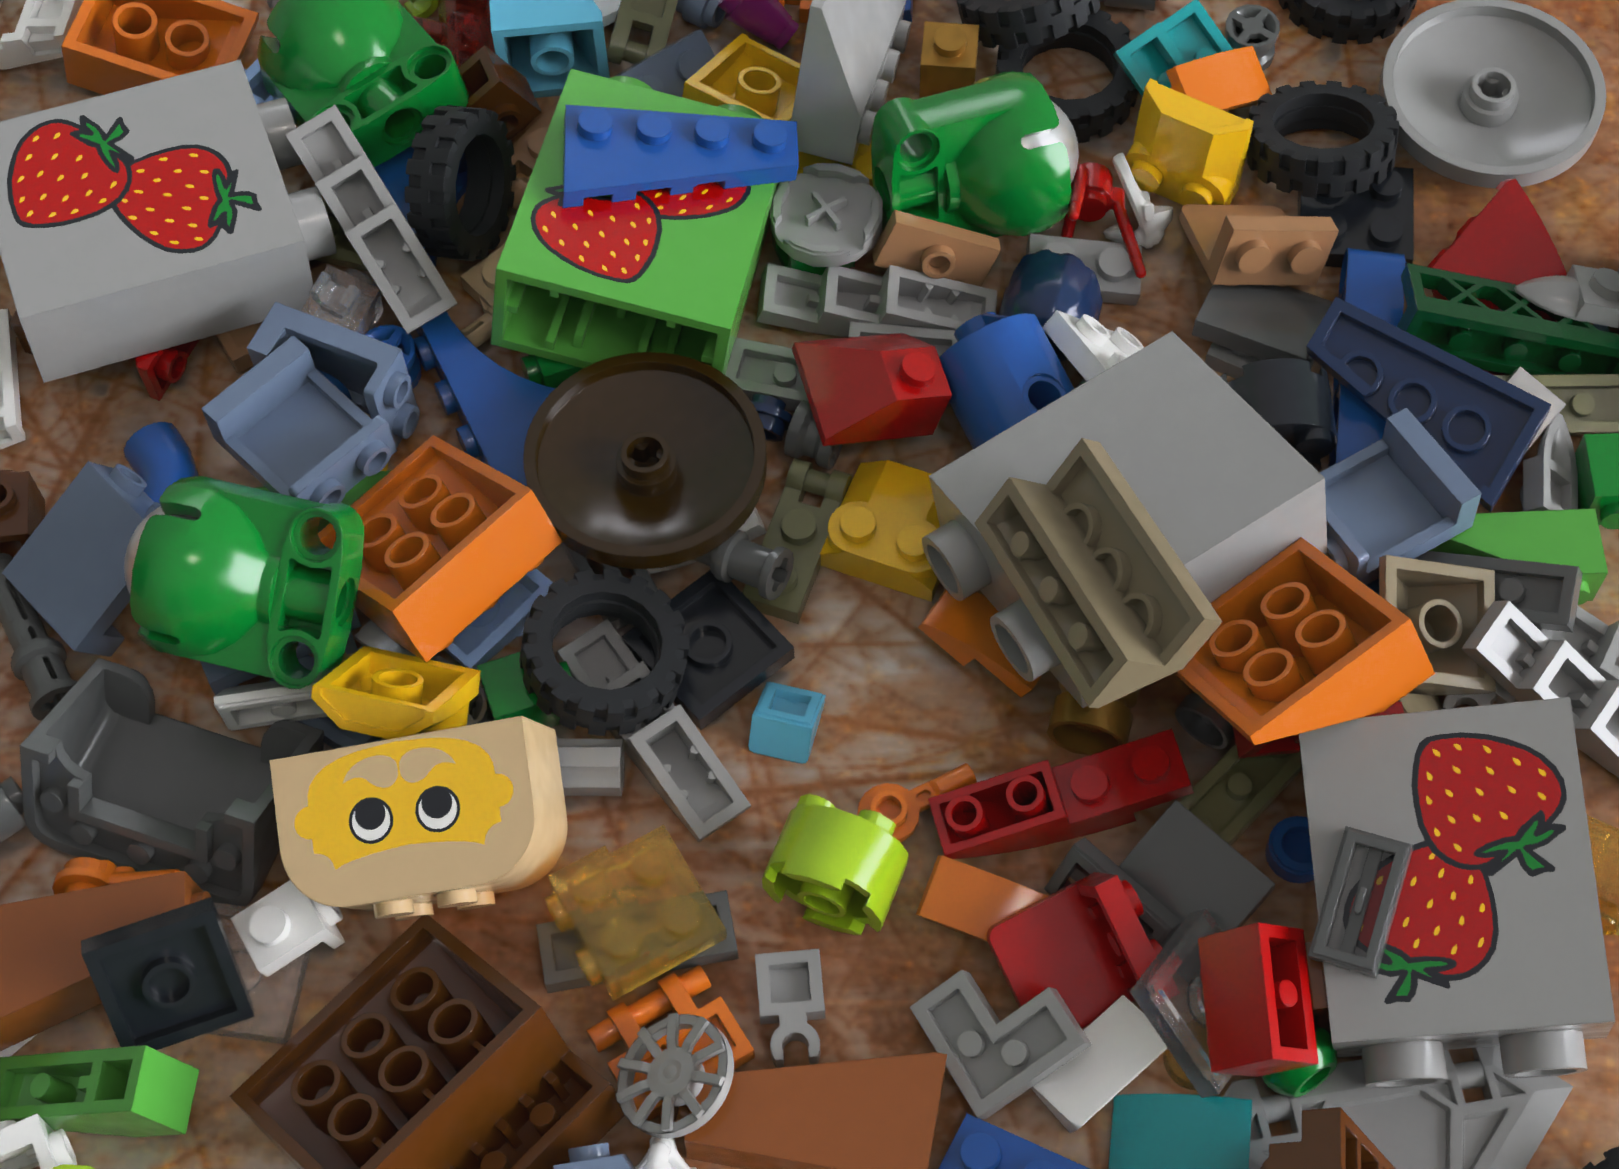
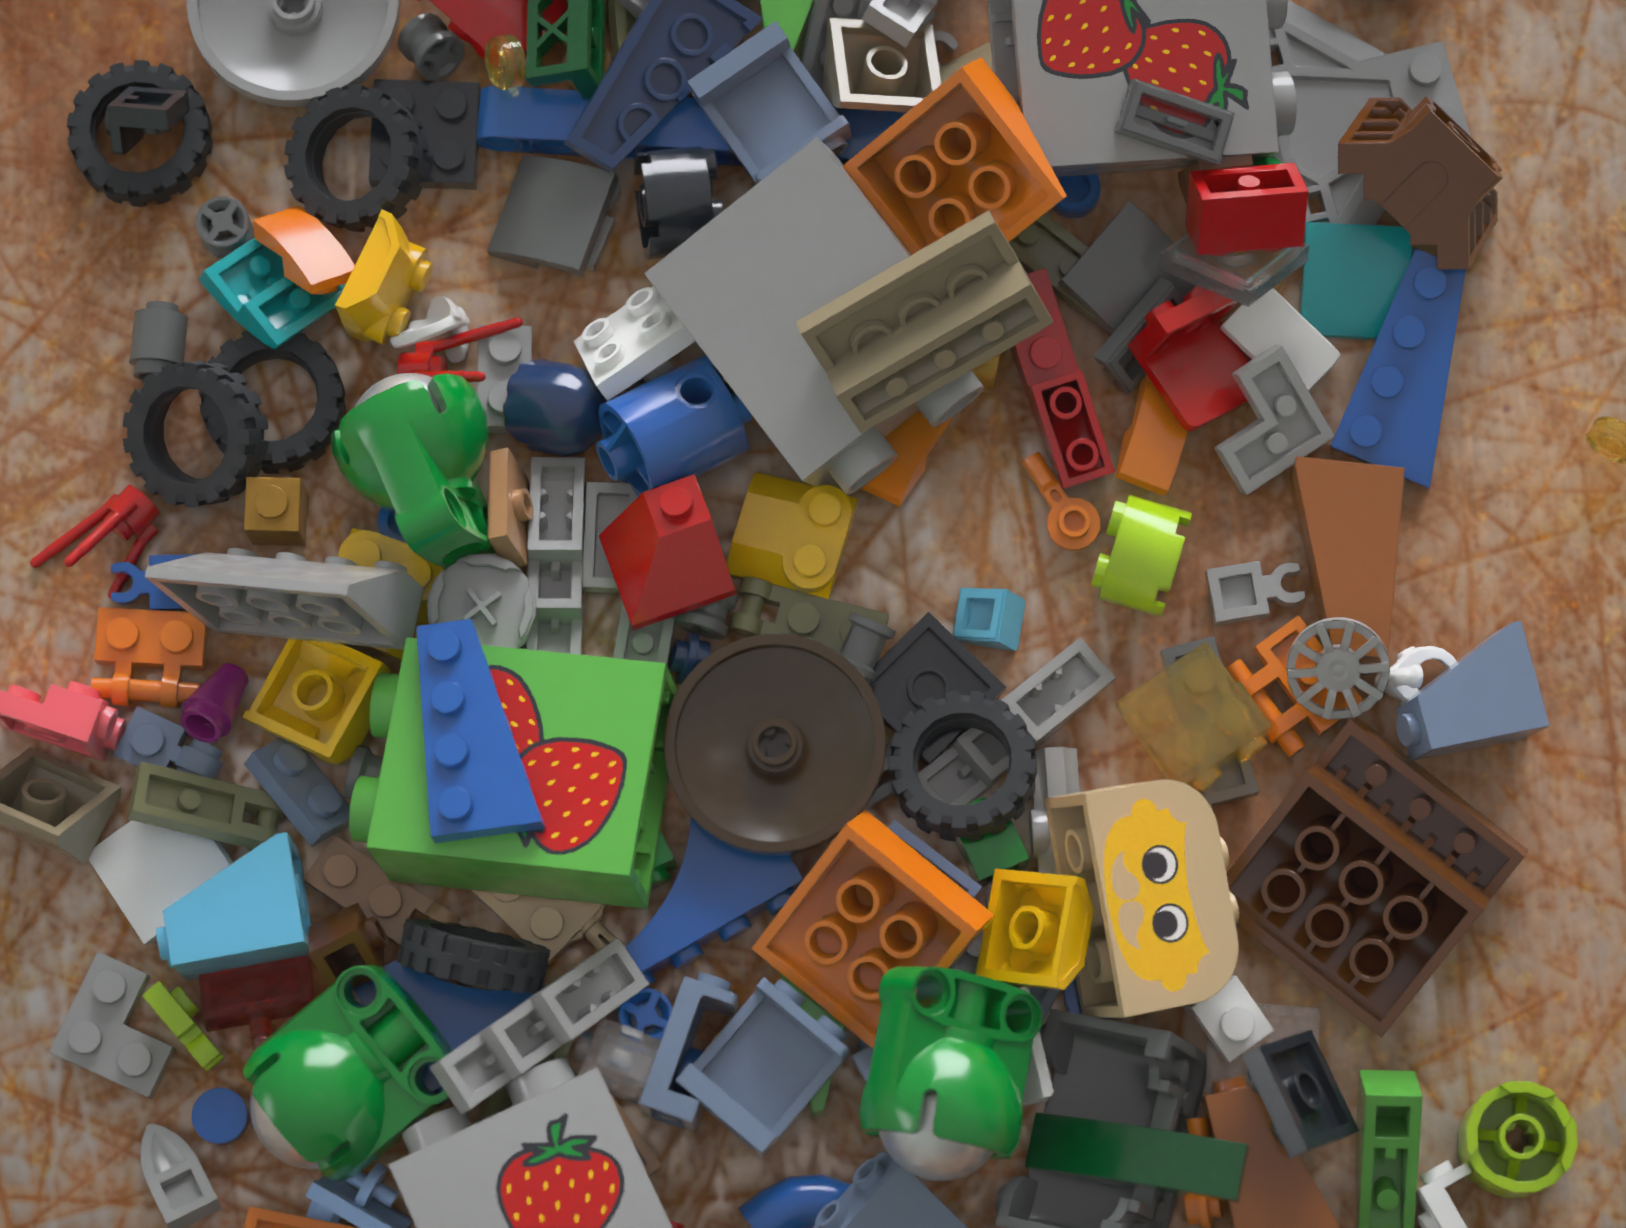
camera: 95 degrees left, 15 degrees up
medium nougat bracket [1178,204,1339,287] -> none
none -> dark grey wheel [398,13,465,81]
none -> clear yellow tile [485,34,526,90]
none -> dark green slope [1025,1112,1250,1203]

